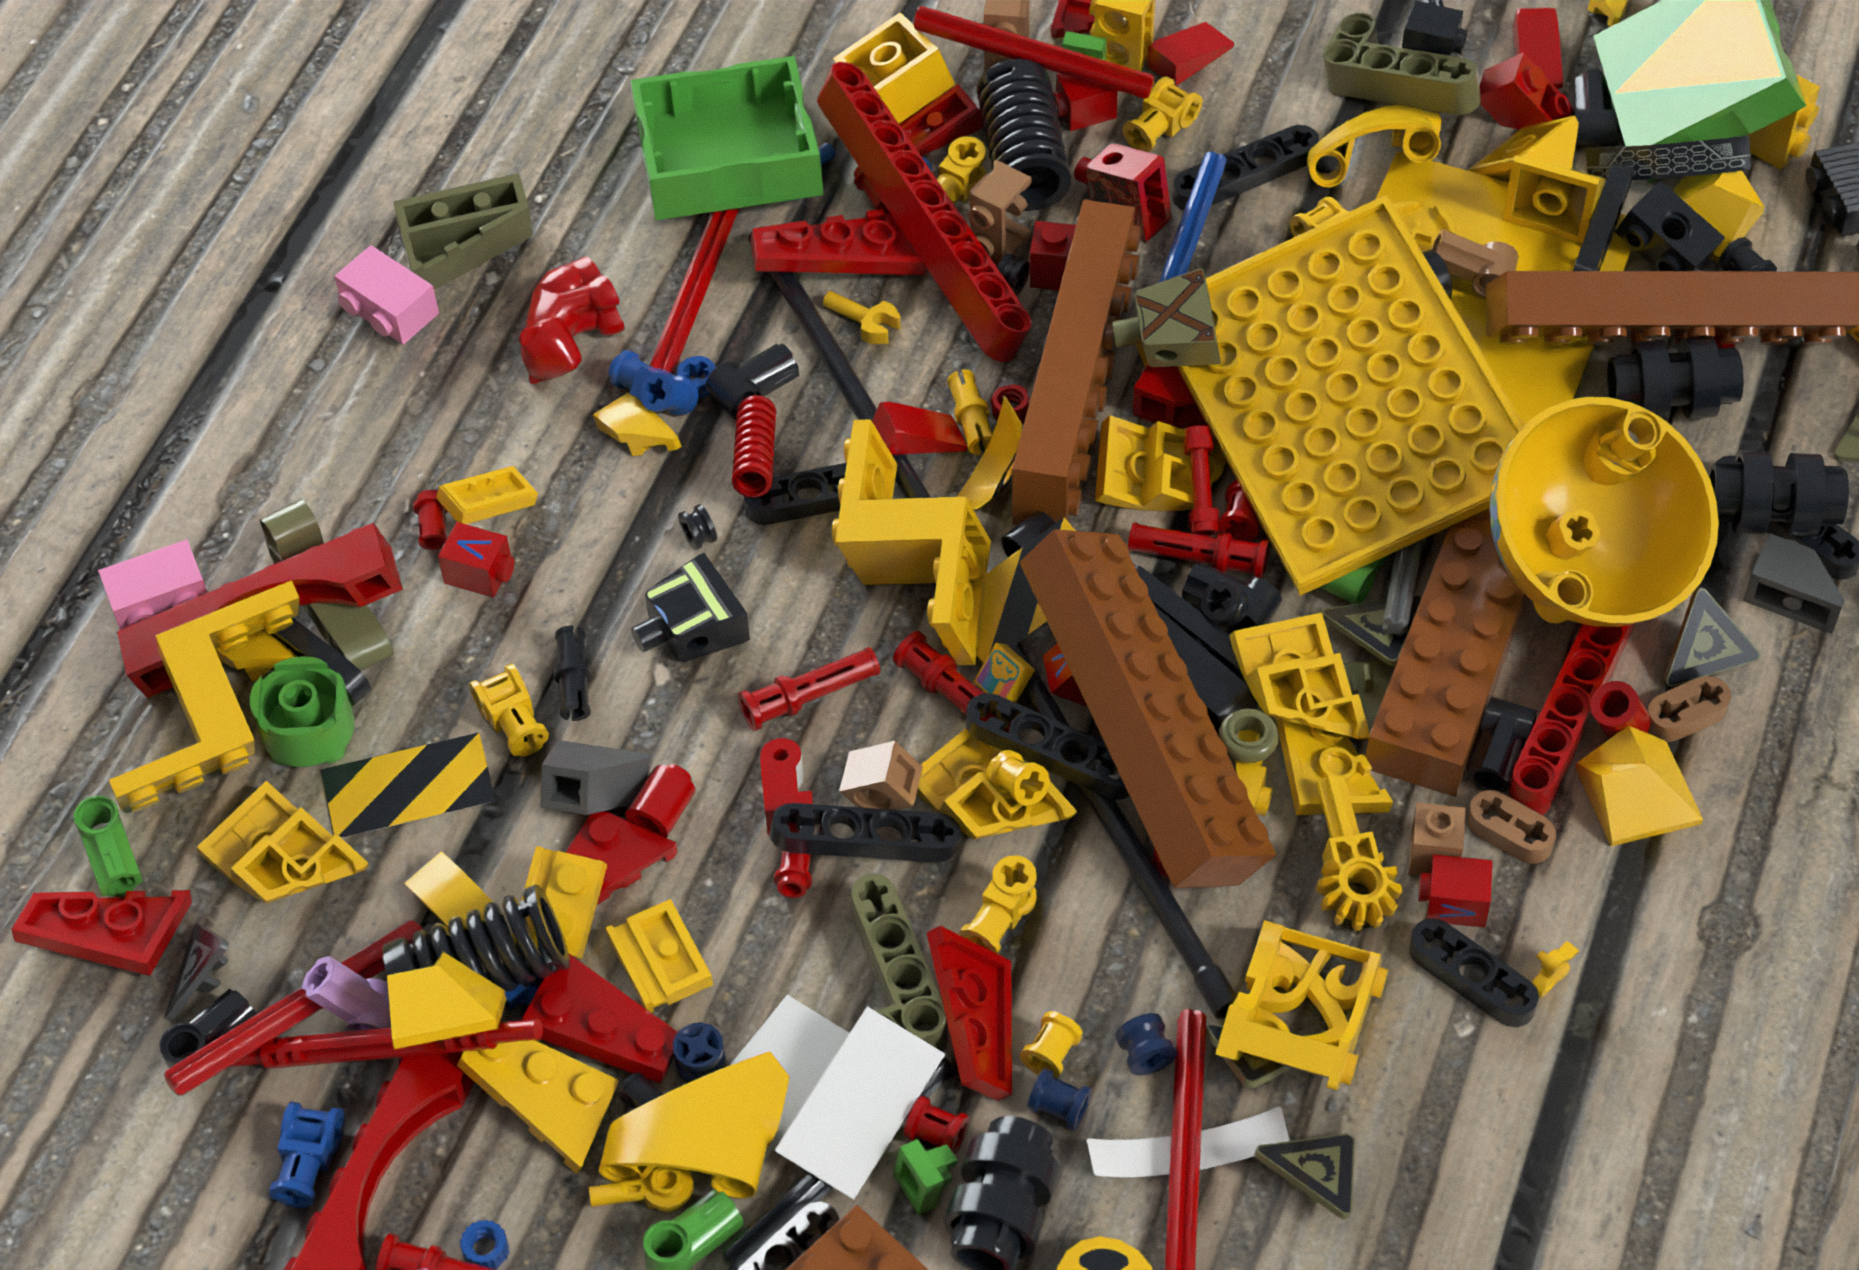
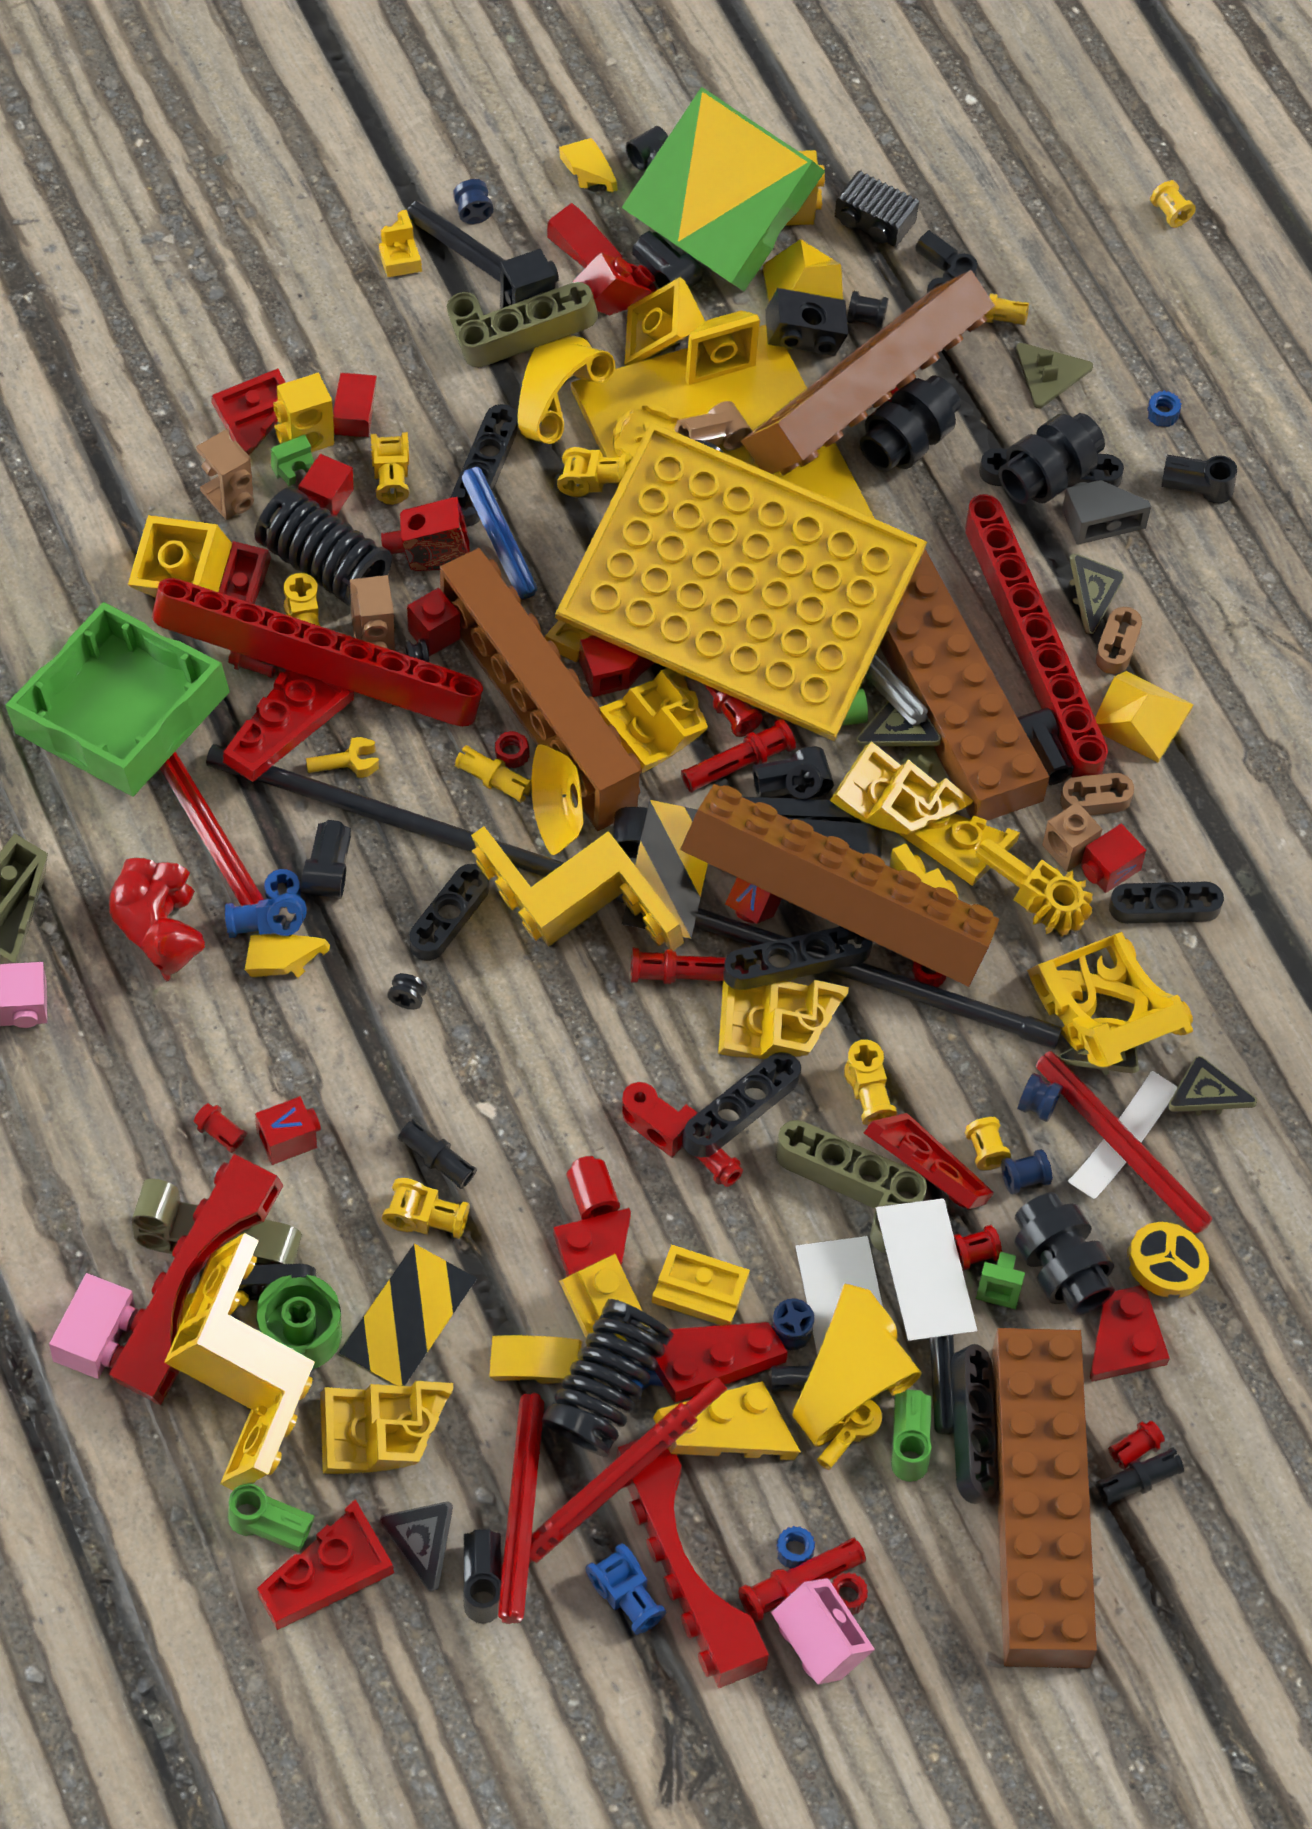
camera: 50 degrees left, 5 degrees up
lavender piece [302,956,391,1031] -> none
yellow slope [387,952,506,1049] -> none
yellow plate [436,466,538,524] -> none
dark grey slope [540,740,651,815] -> none
black torso [631,552,750,662] -> none
red piece [731,395,777,498] -> none
red pin [738,647,881,732] -> none
medium nougat brick [839,741,923,810] -> none
red slope [872,402,968,455] -> none
red axle [913,6,1154,99] -> none
yellow tile [973,642,1035,703] -> none
yellow bush [986,750,1050,806] -> none
olive torso [1112,268,1221,367] -> none
red bar [1183,426,1219,537] -> none
olive piece [1219,709,1279,763] -> none
yellow piece [1489,397,1719,627] -> none
yellow piece [1532,941,1580,999] -> none
black beam [1573,163,1634,271] -> none
black sticker [1586,136,1751,181] -> none
red brick [1590,681,1650,739] -> none

